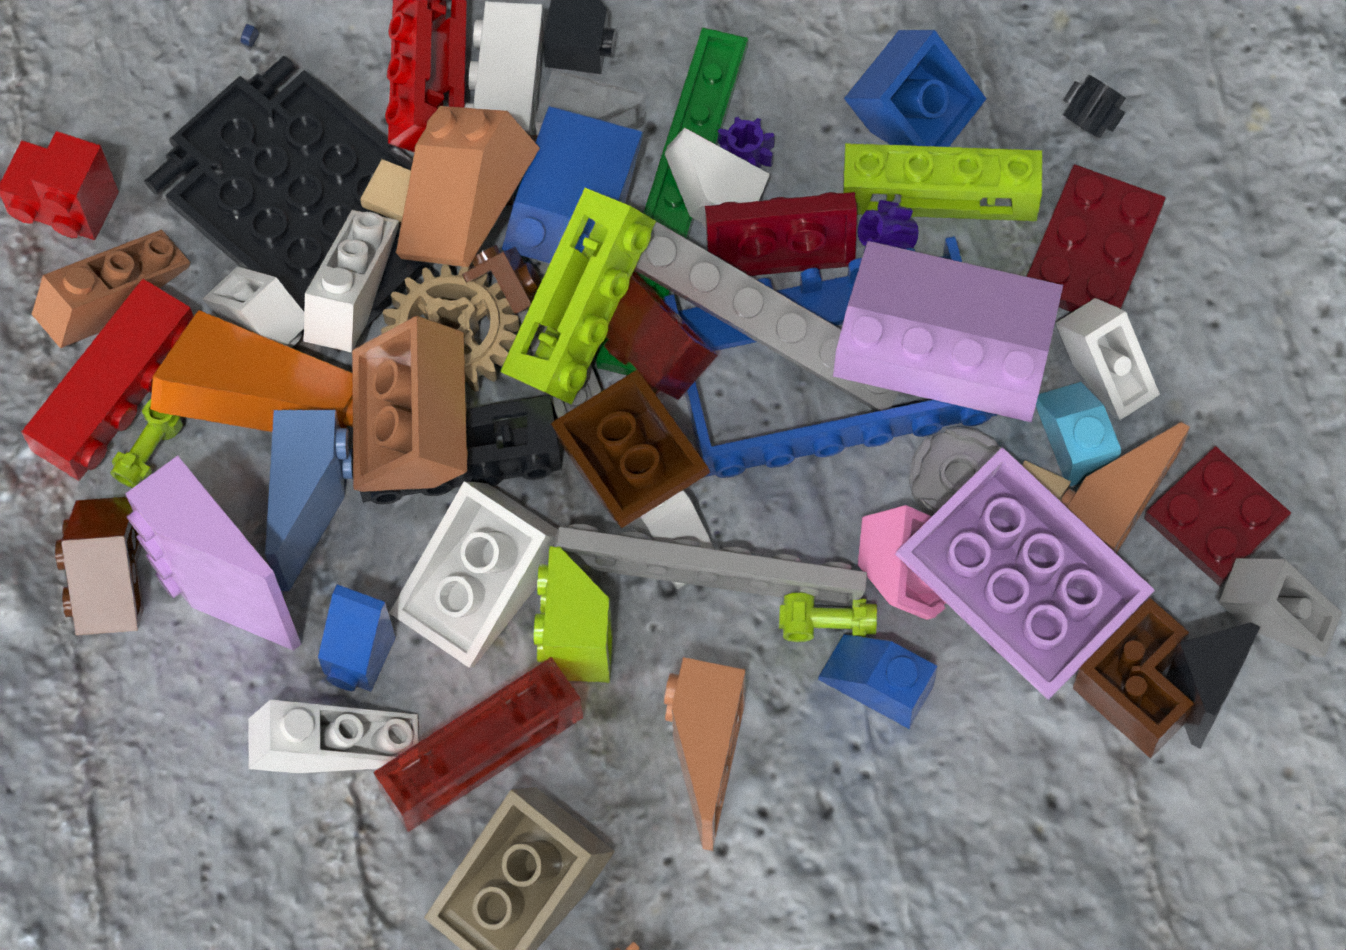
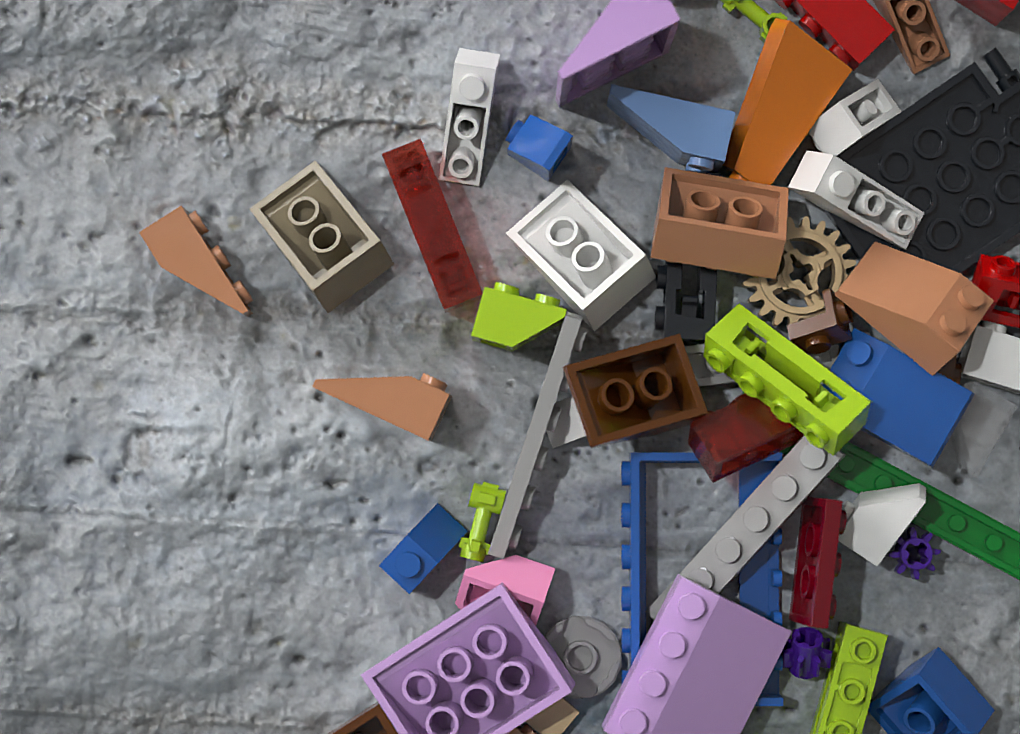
camera: 105 degrees right, 20 degrees up
tan tile [360,159,411,223] -> none

